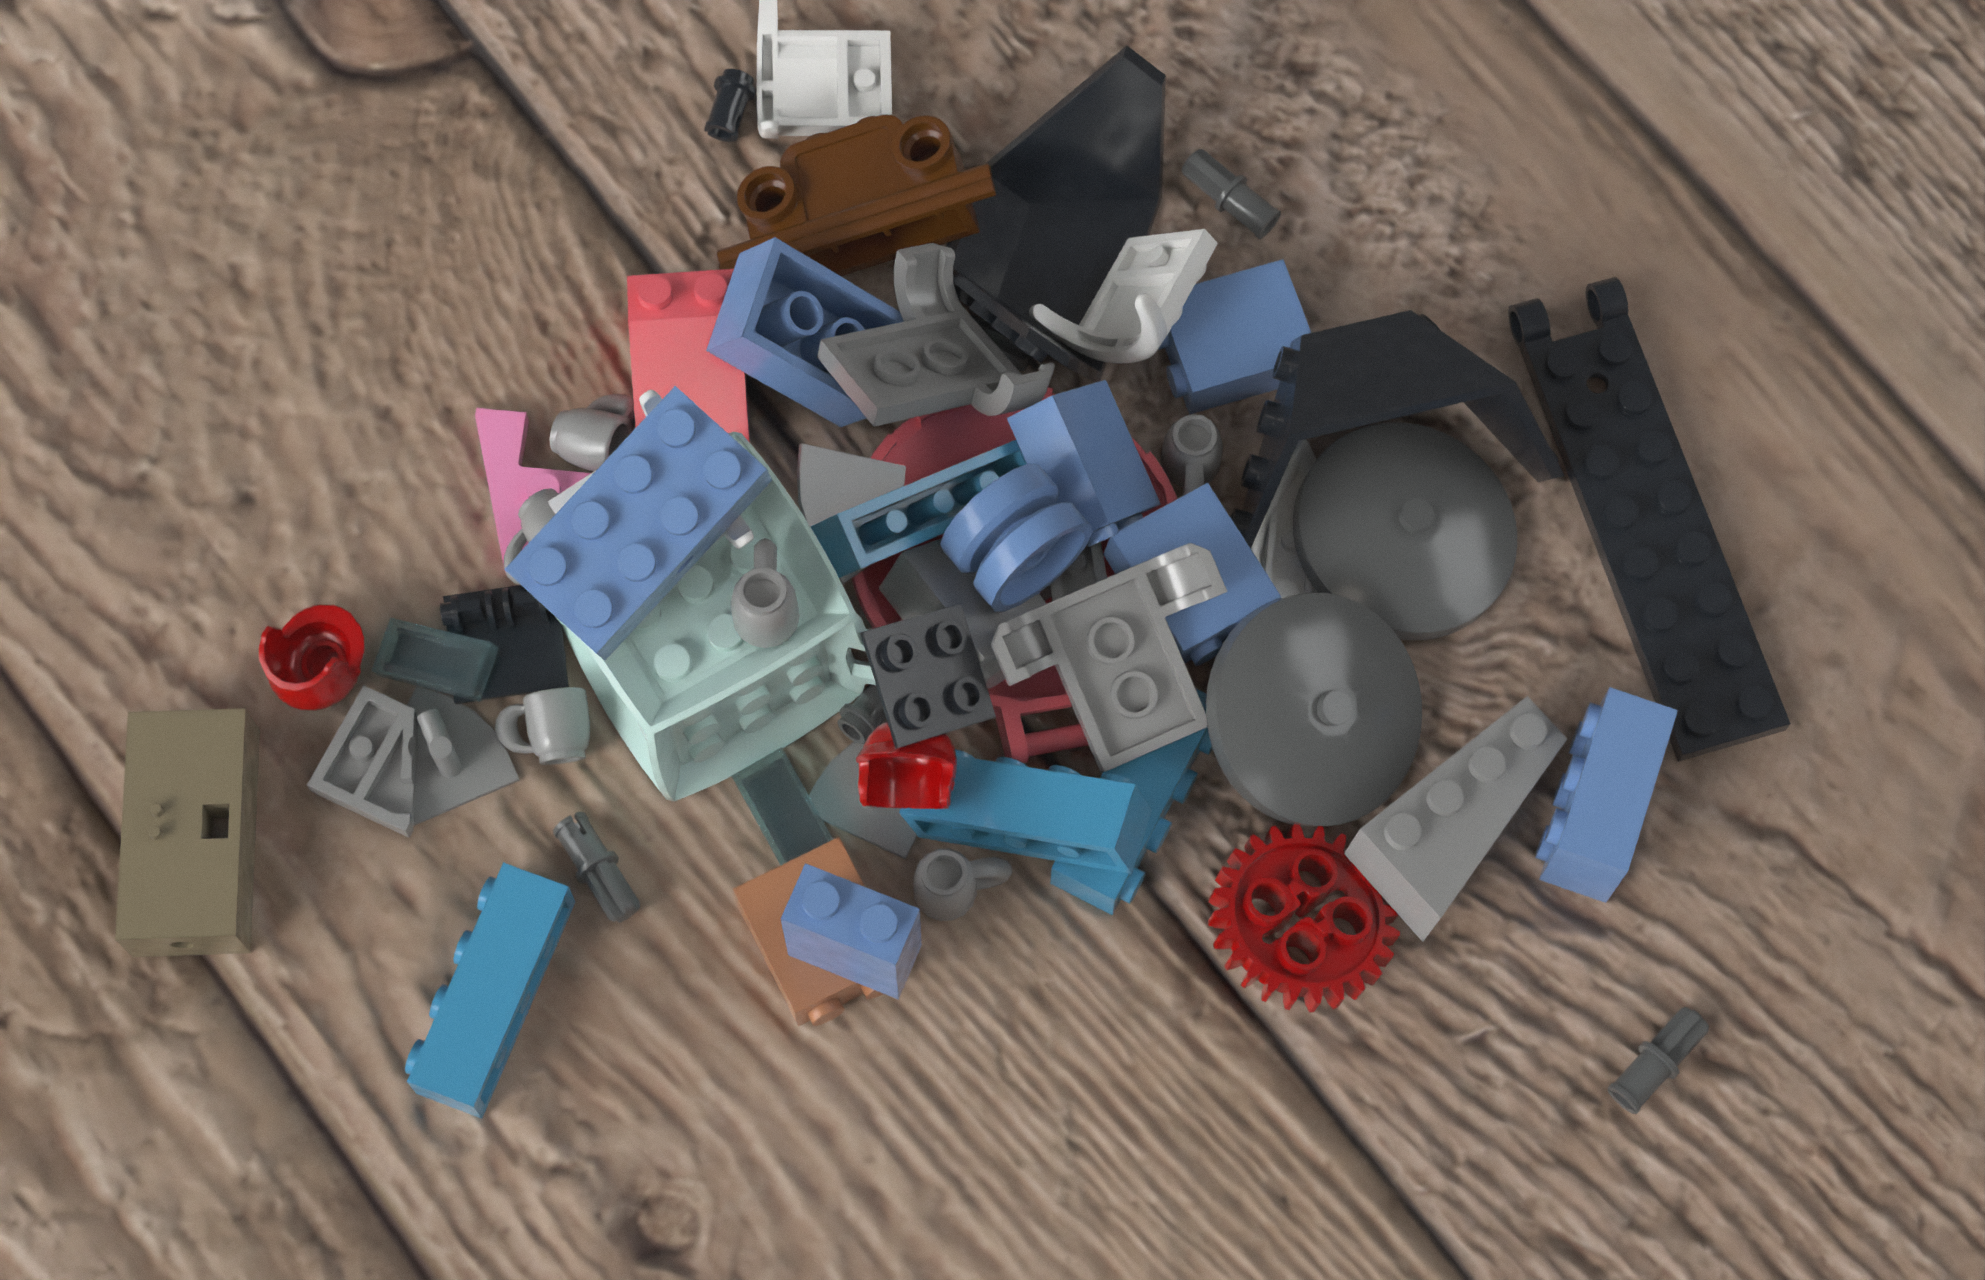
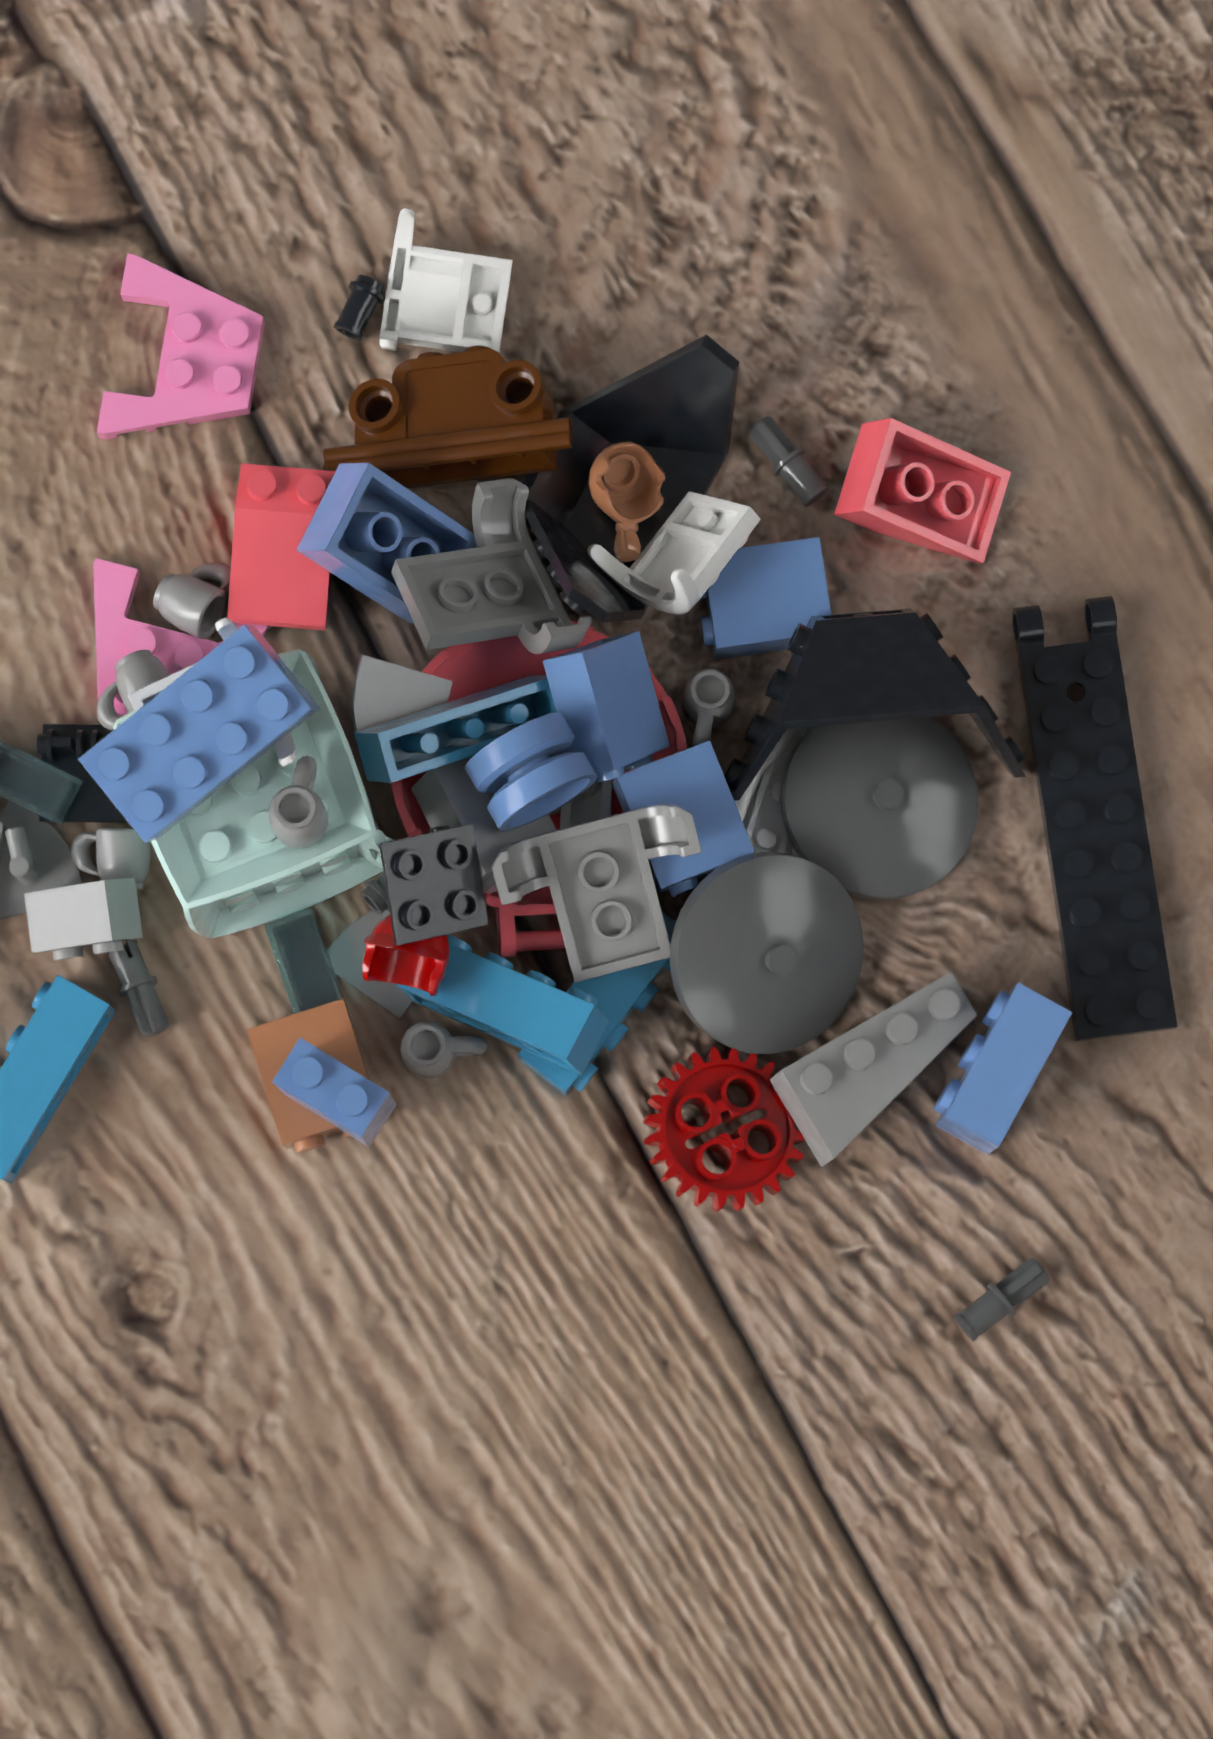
camera: 10 degrees right, 10 degrees up
none -> brick [24,878,143,960]
none -> bright pink wing [96,253,265,439]
none -> nougat hair [589,441,665,562]
none -> coral slope [834,418,1011,564]

